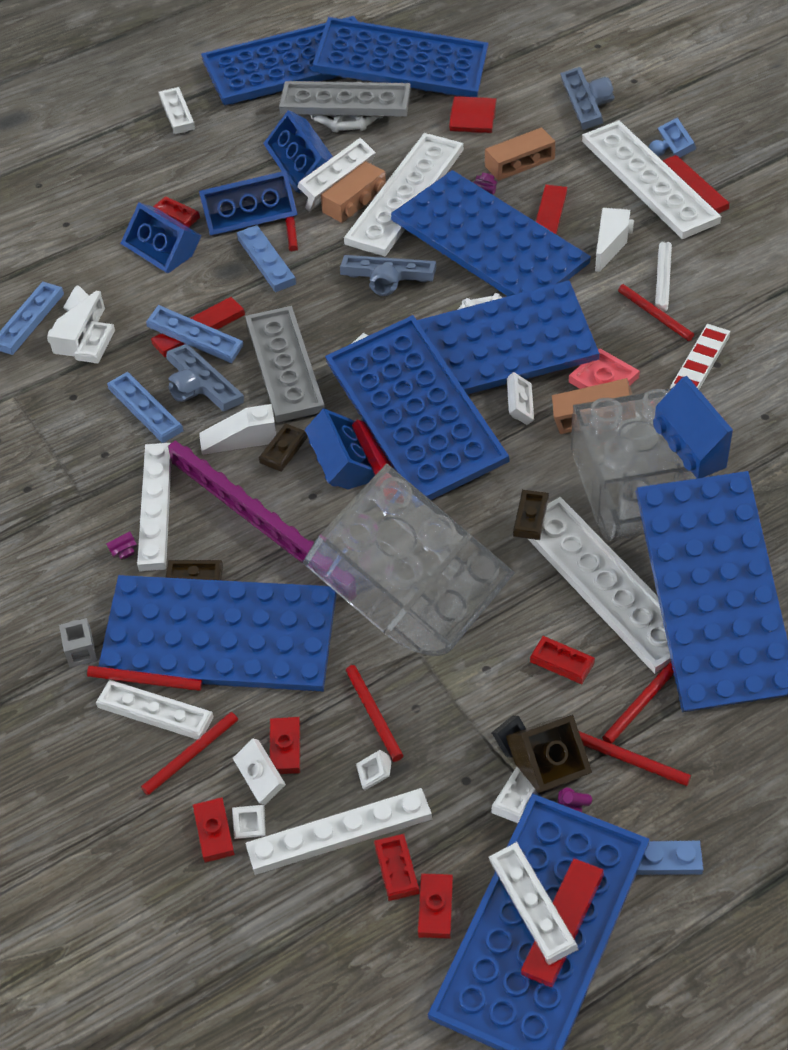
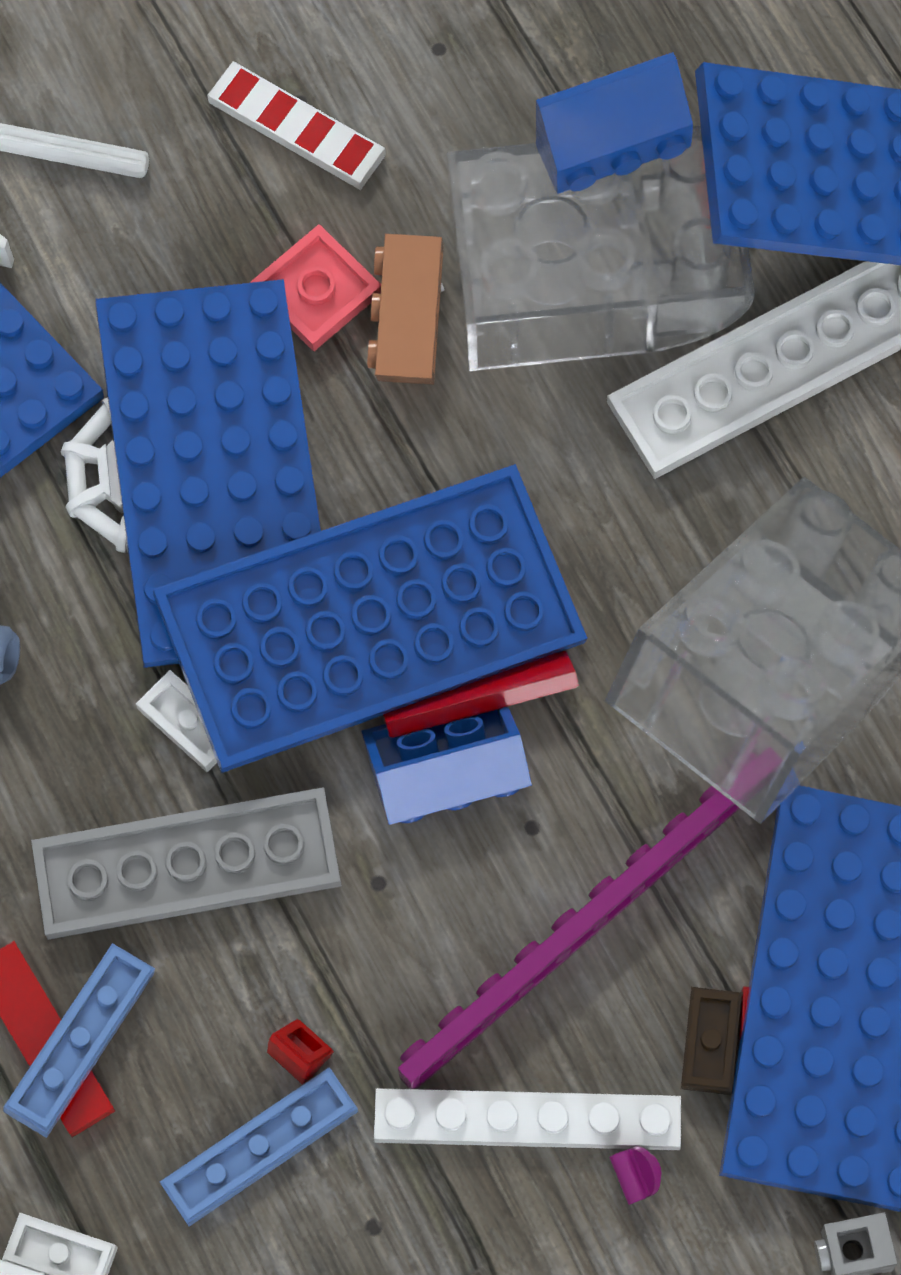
camera: 85 degrees left, 20 degrees up
sand blue plate [167,344,244,412] -> none
white slope [199,404,276,455] -> none
dark brown plate [259,423,308,472] -> none
white plate [507,372,534,425] -> none
dark brown plate [513,489,549,540] -> none
red bar [618,284,694,341] -> none
none -> red slope [267,1019,334,1085]

